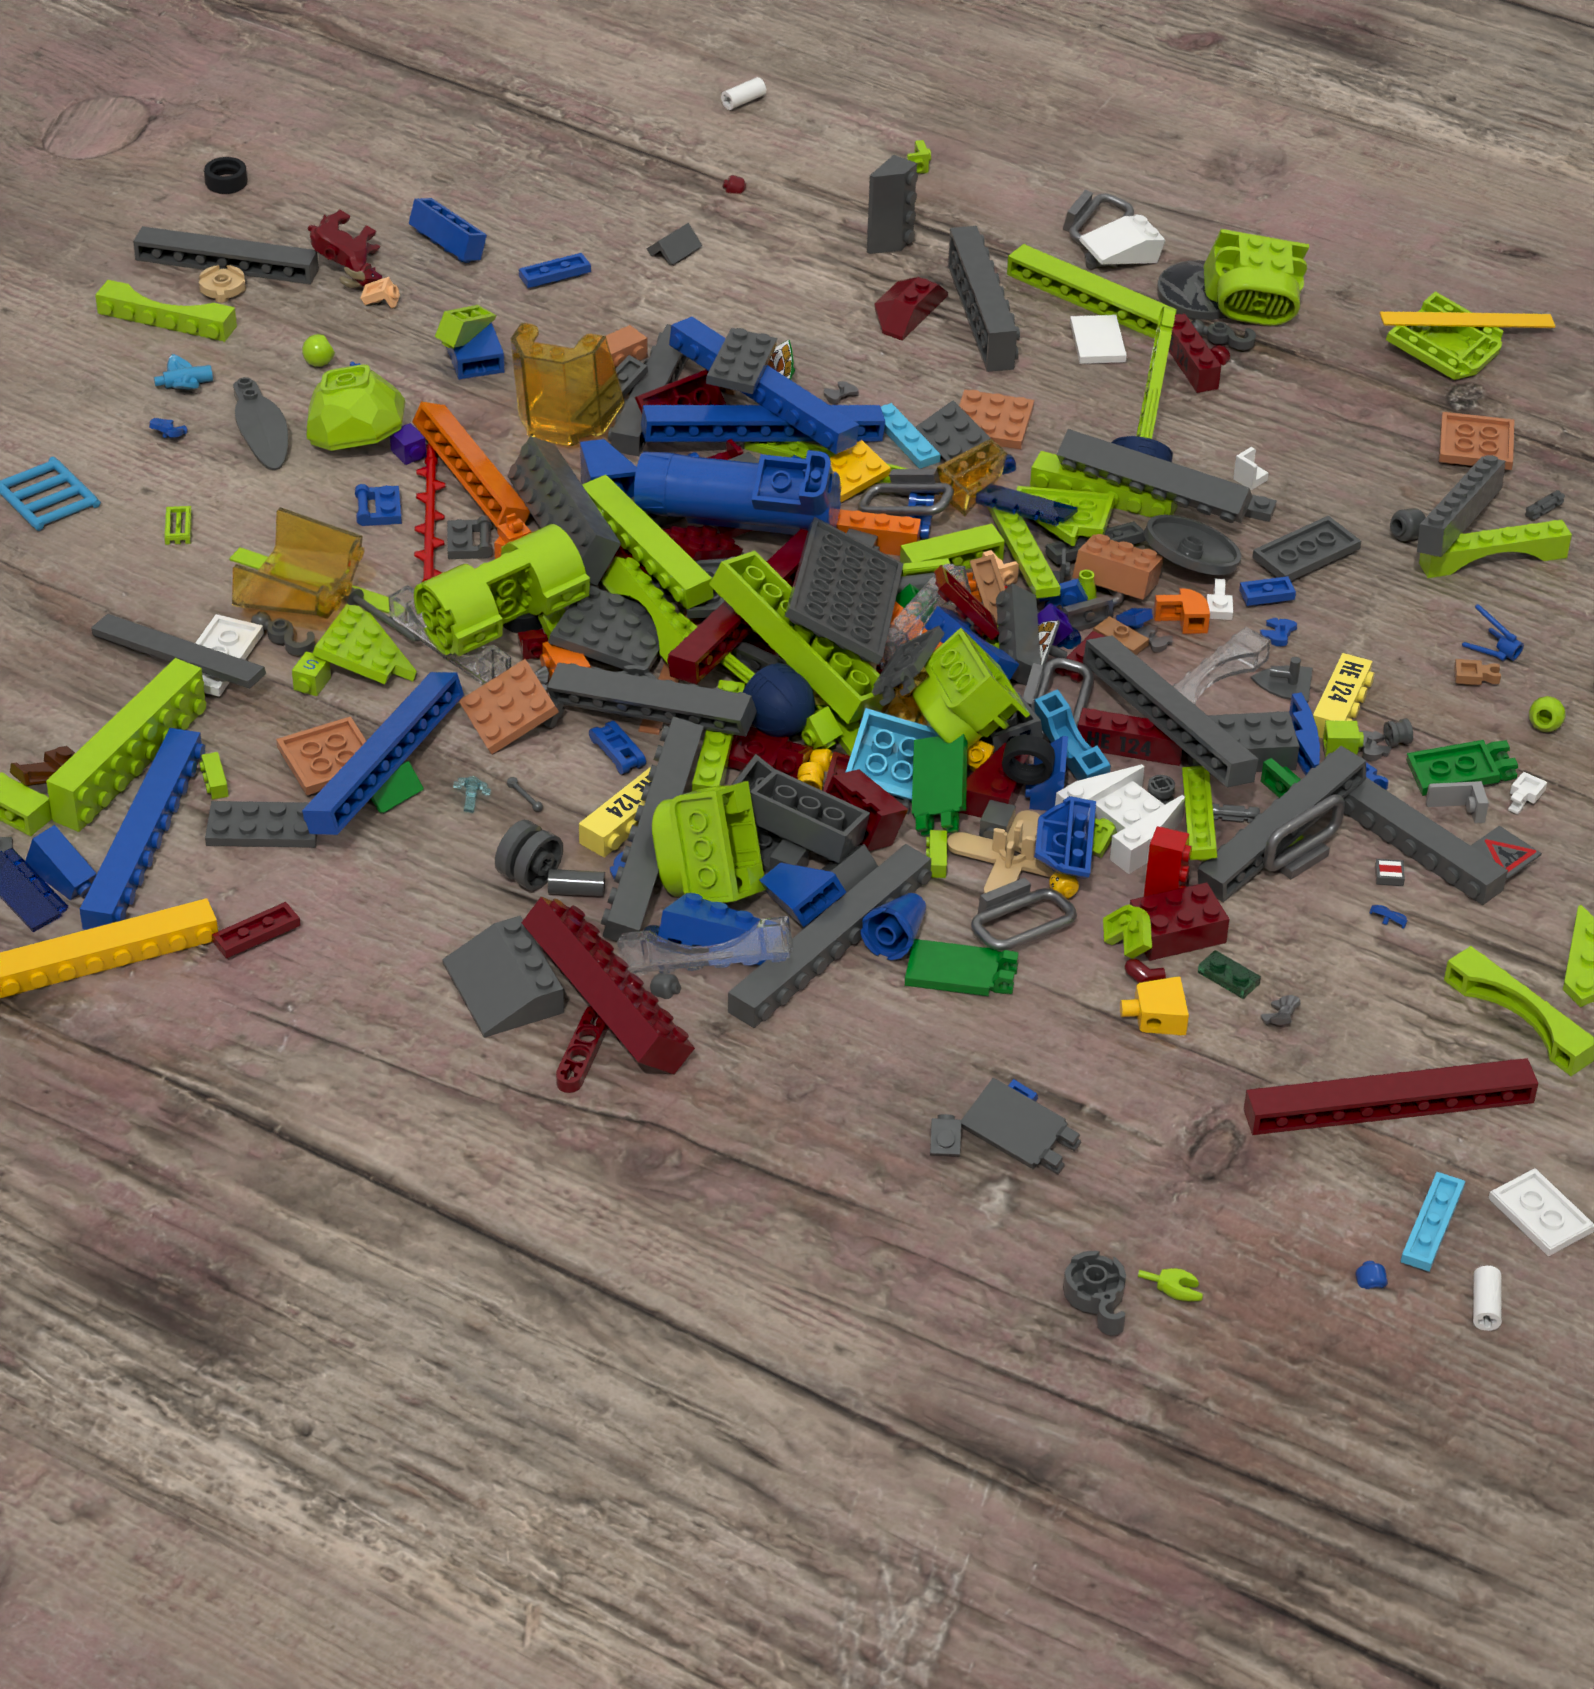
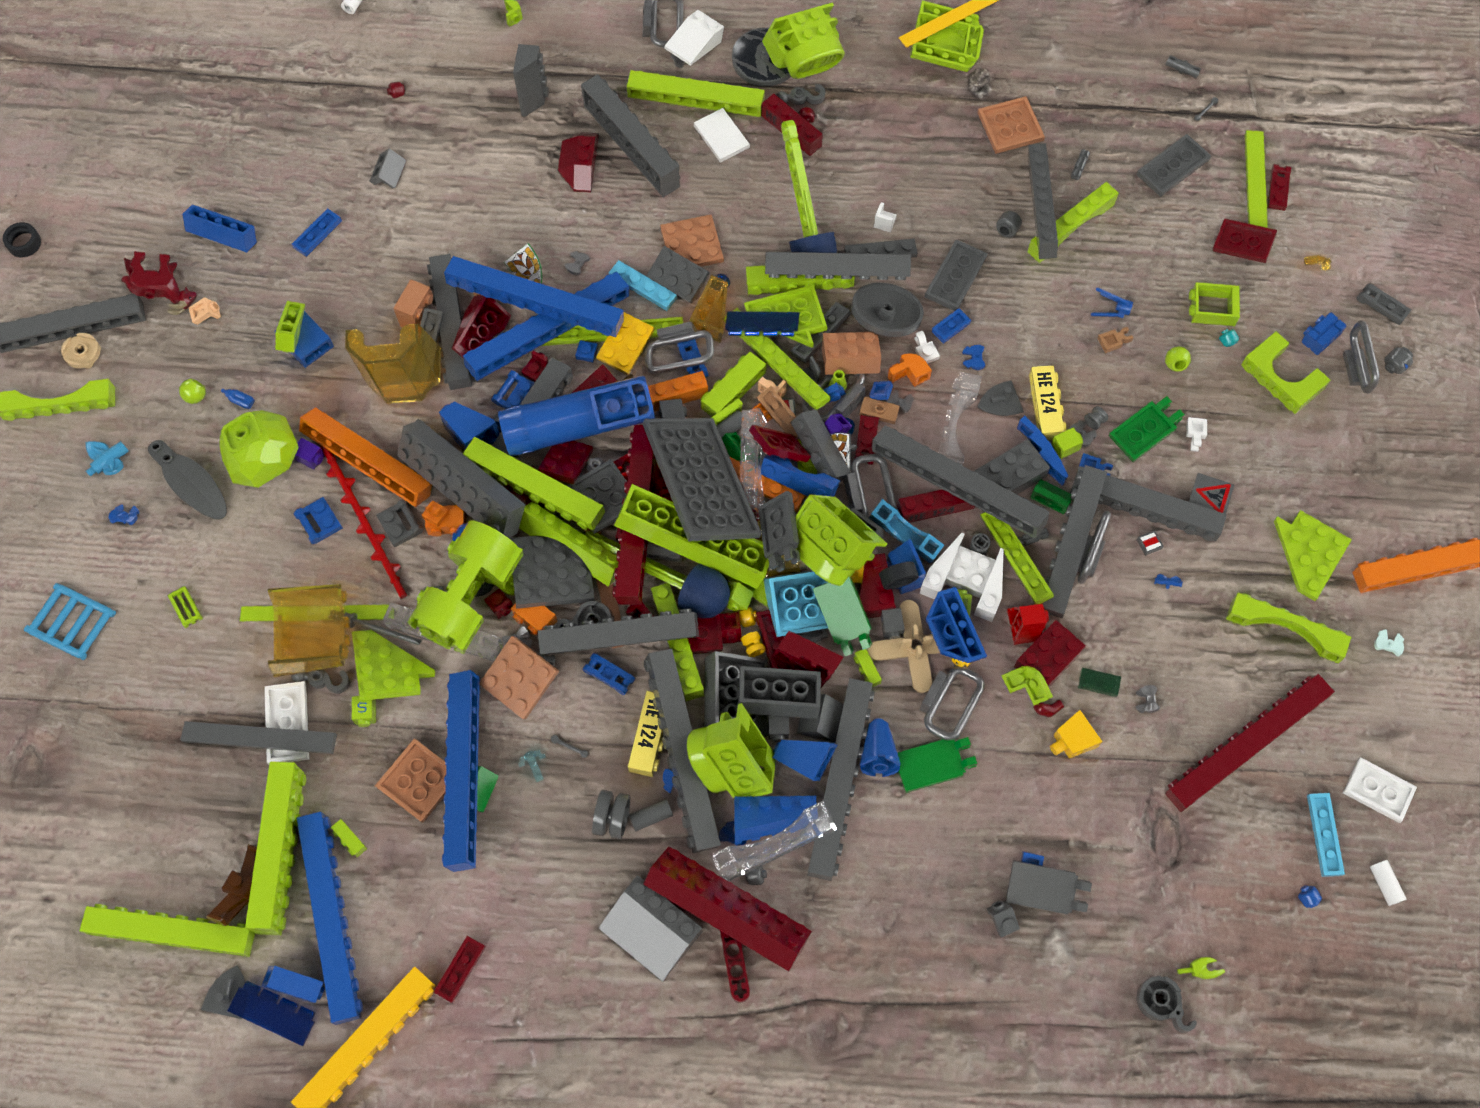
camera: 25 degrees left, 25 degrees up
dark grey plate [205,801,317,848] -> none
dark grey plate [706,328,777,394] -> none
light grey bracket [1426,781,1489,823] -> none

